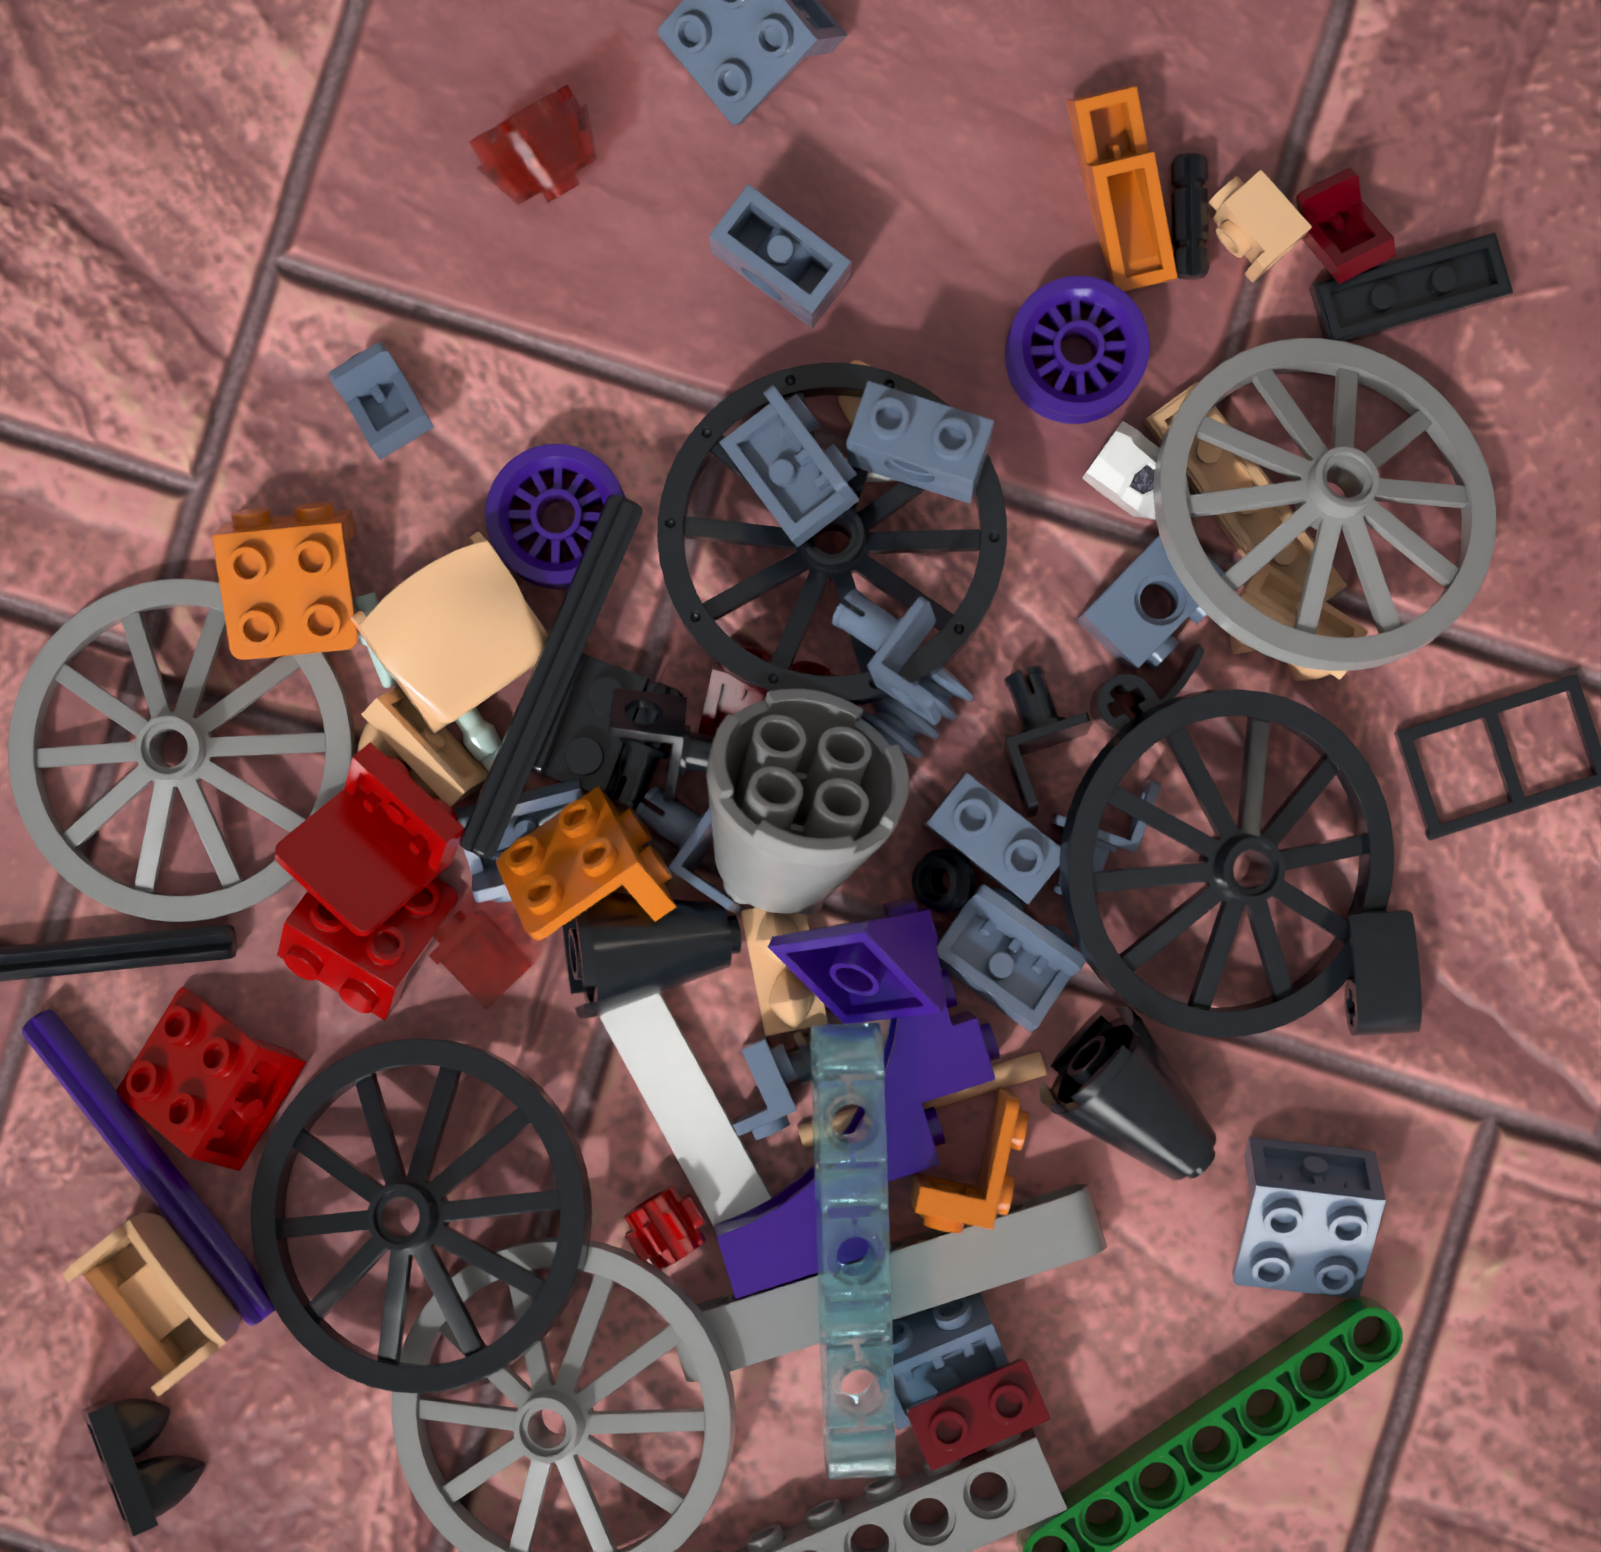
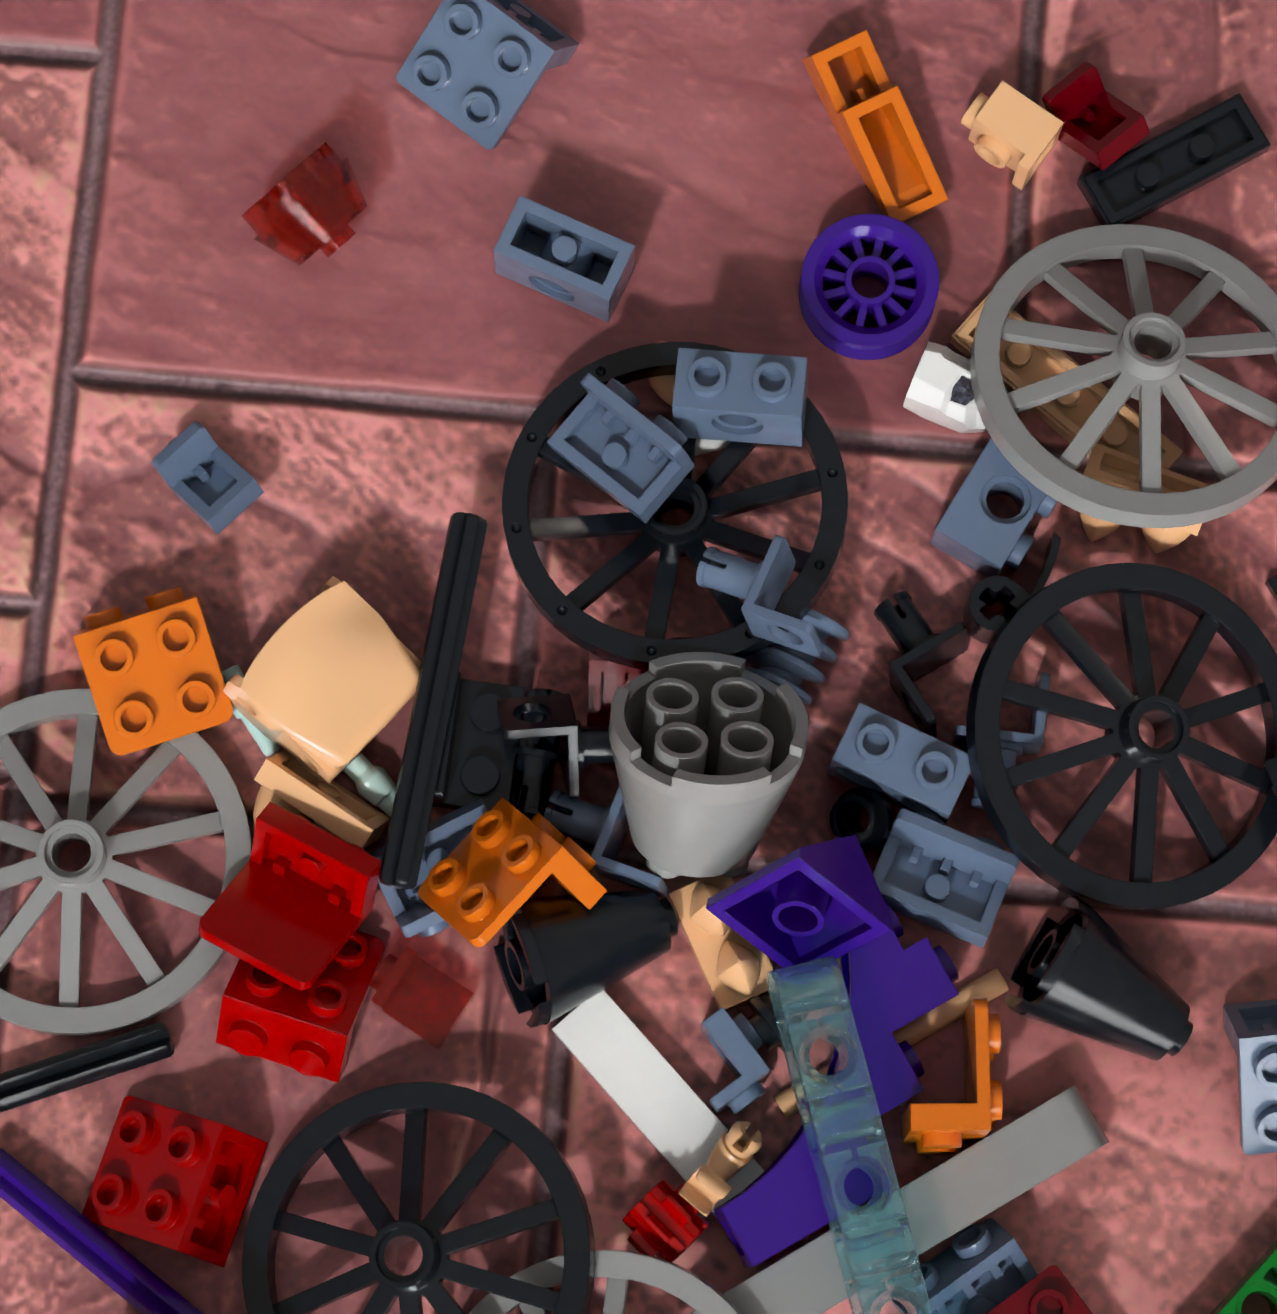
camera: 15 degrees left, 10 degrees down
dark purple wheel [485,444,626,590] -> none
black axle [1171,153,1209,280] -> none
none -> light nougat arm [678,1121,763,1217]

